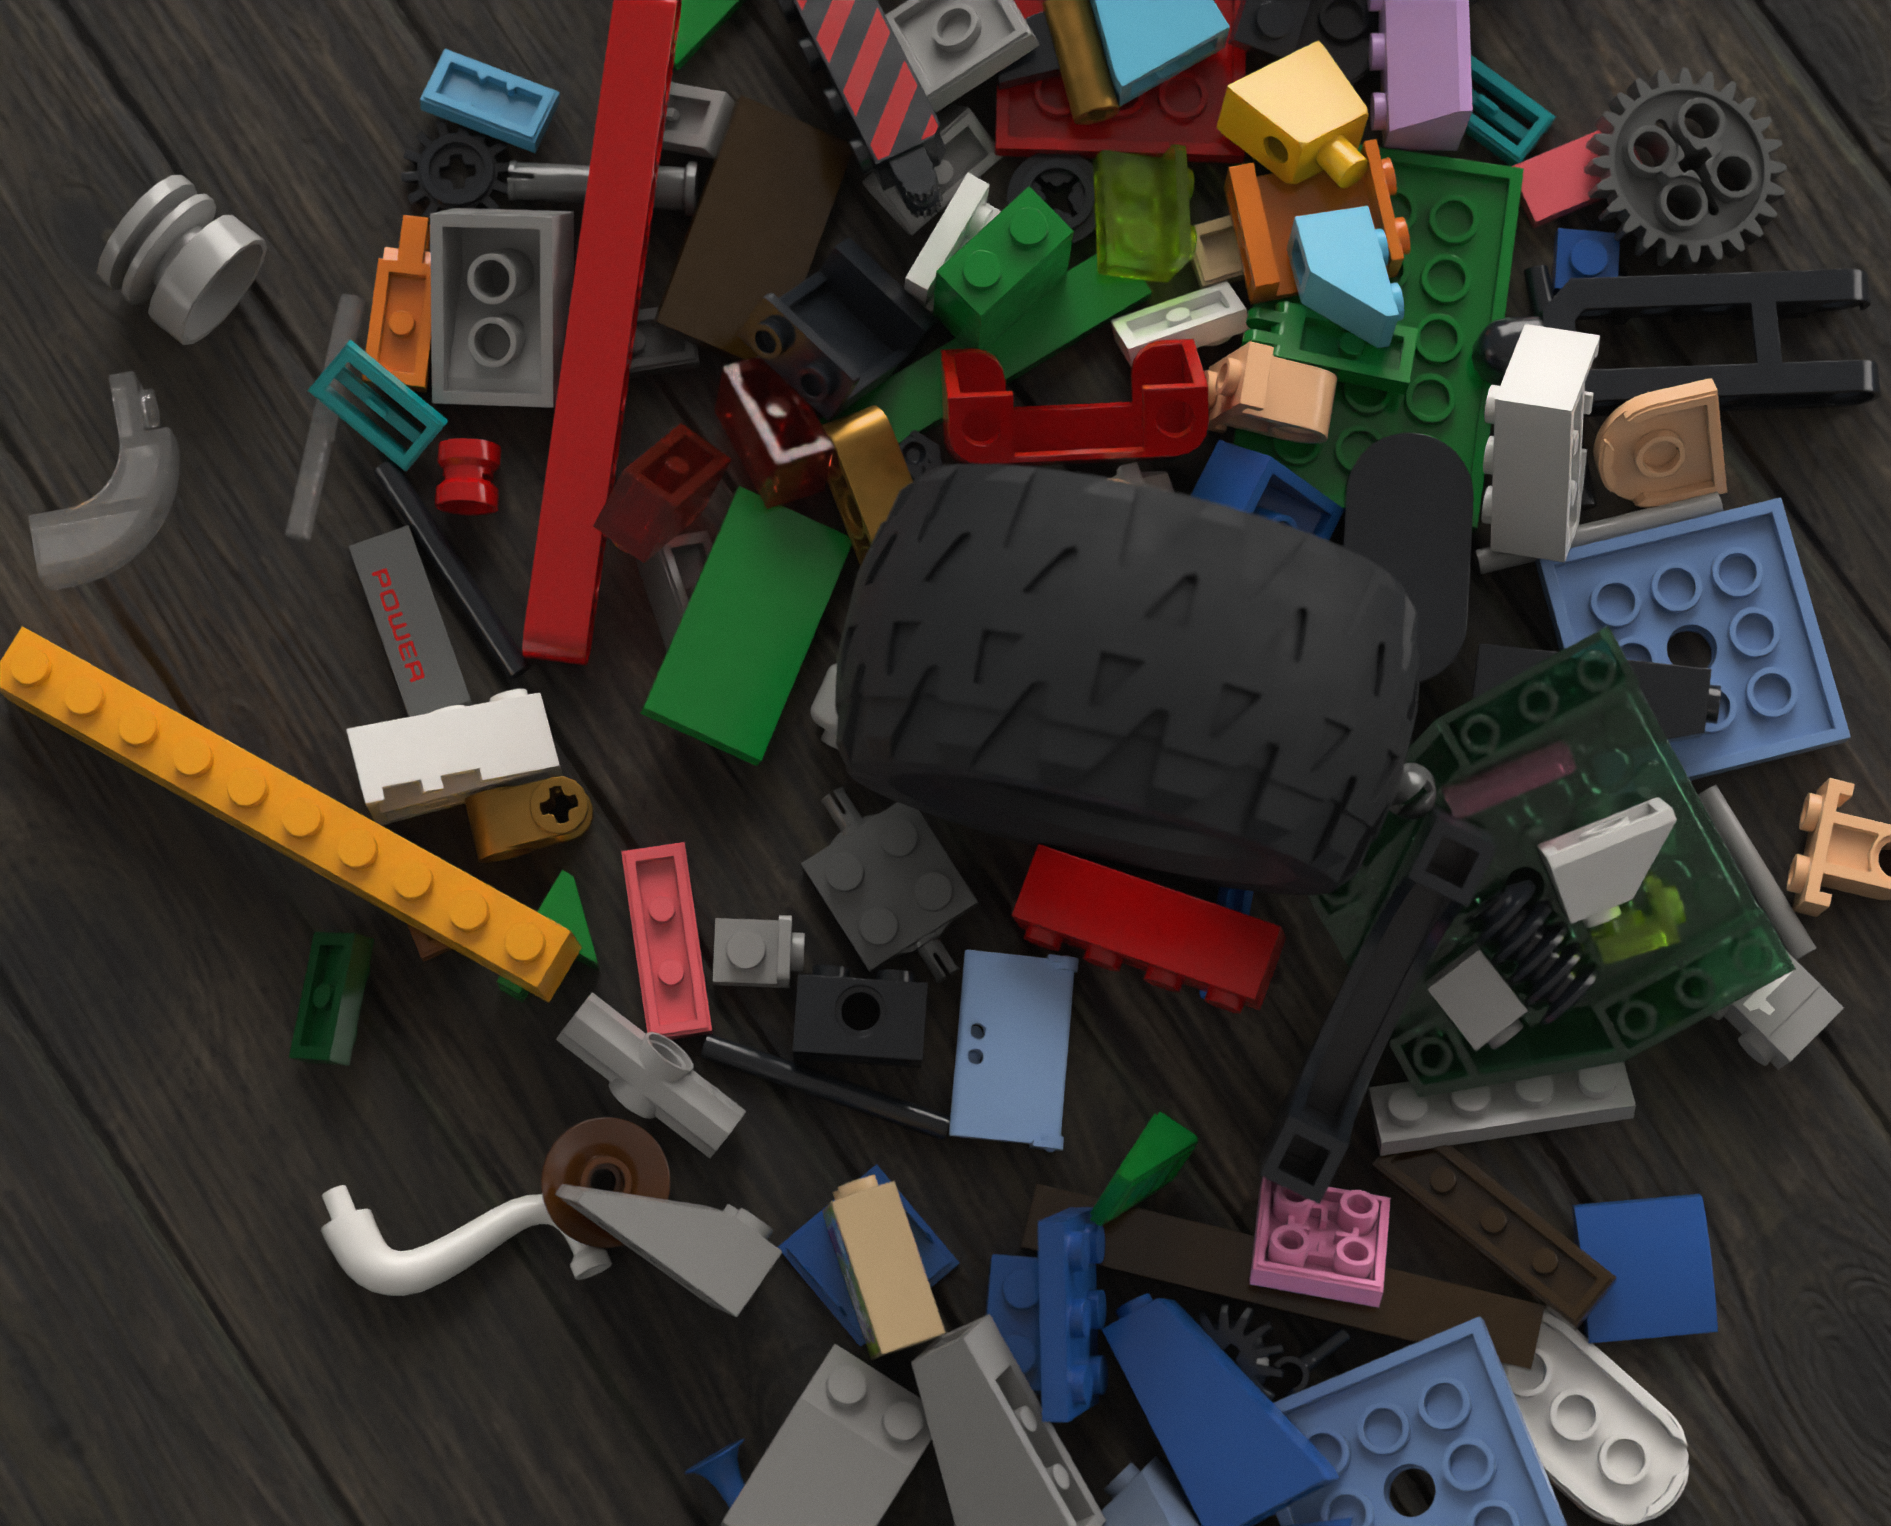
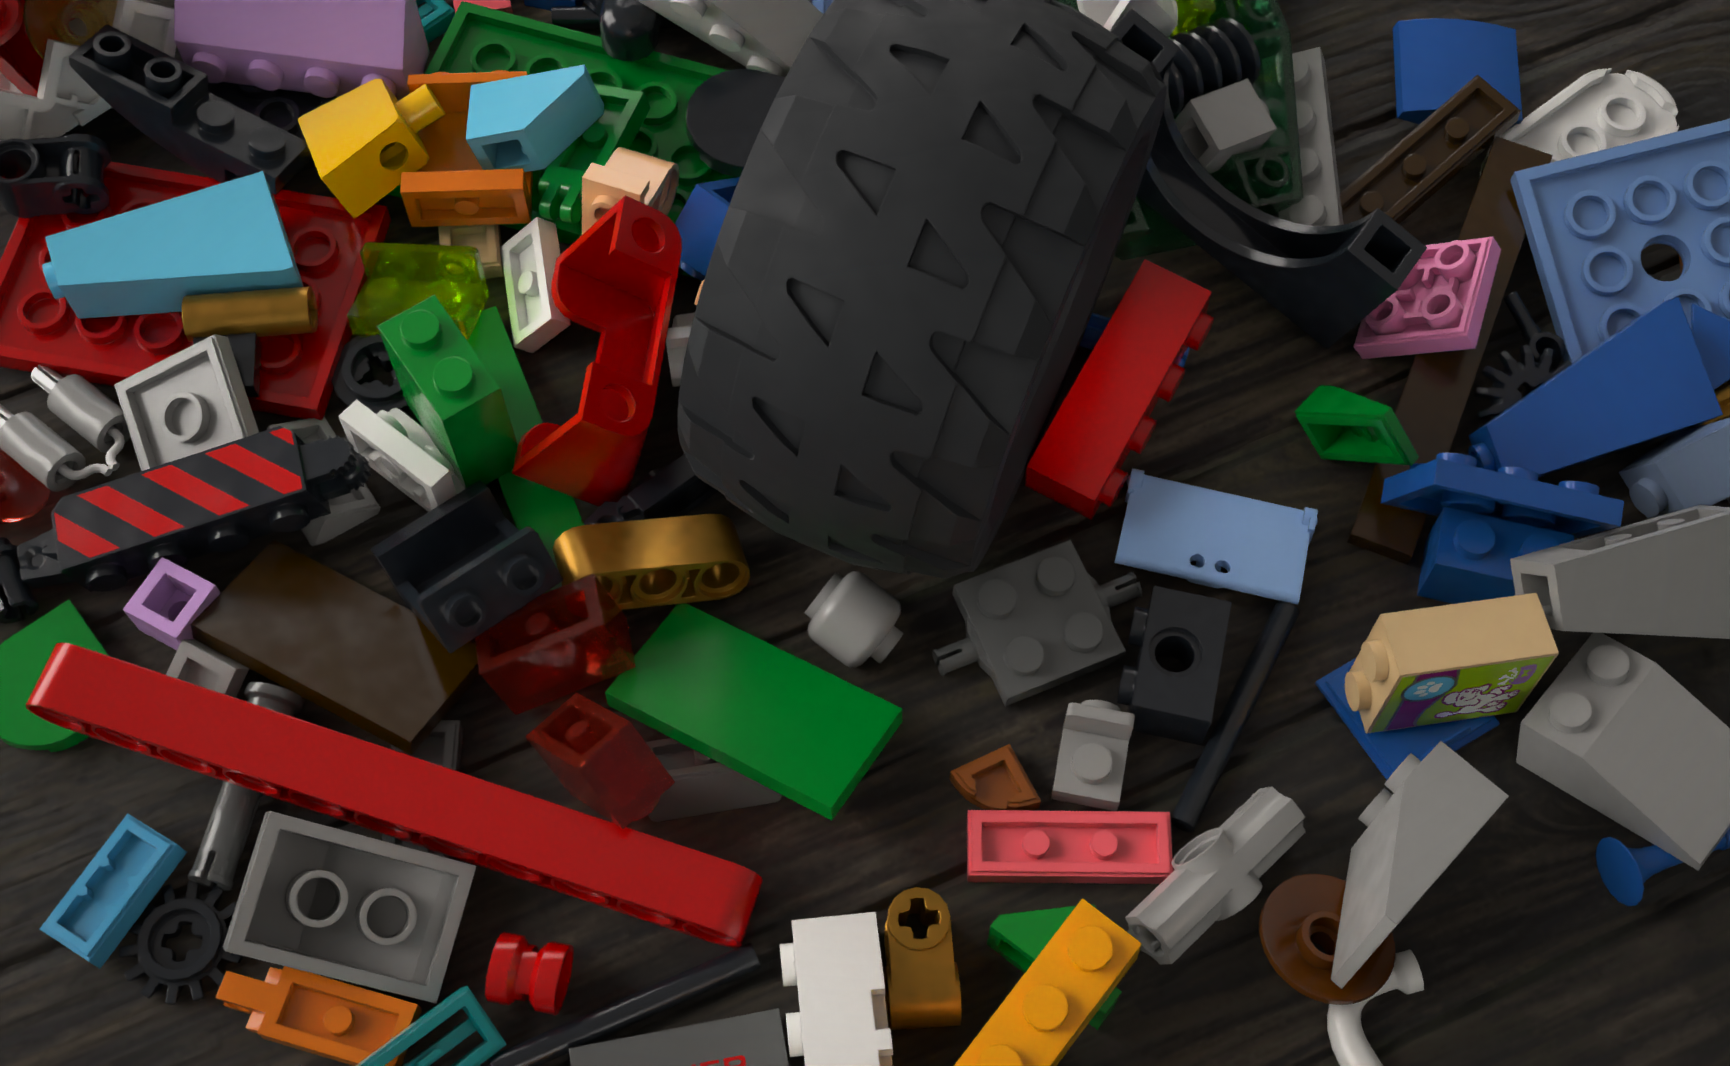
camera: 75 degrees left, 15 degrees down
none -> lavender plate [123,557,221,650]
none -> dark orange tile [950,744,1041,811]

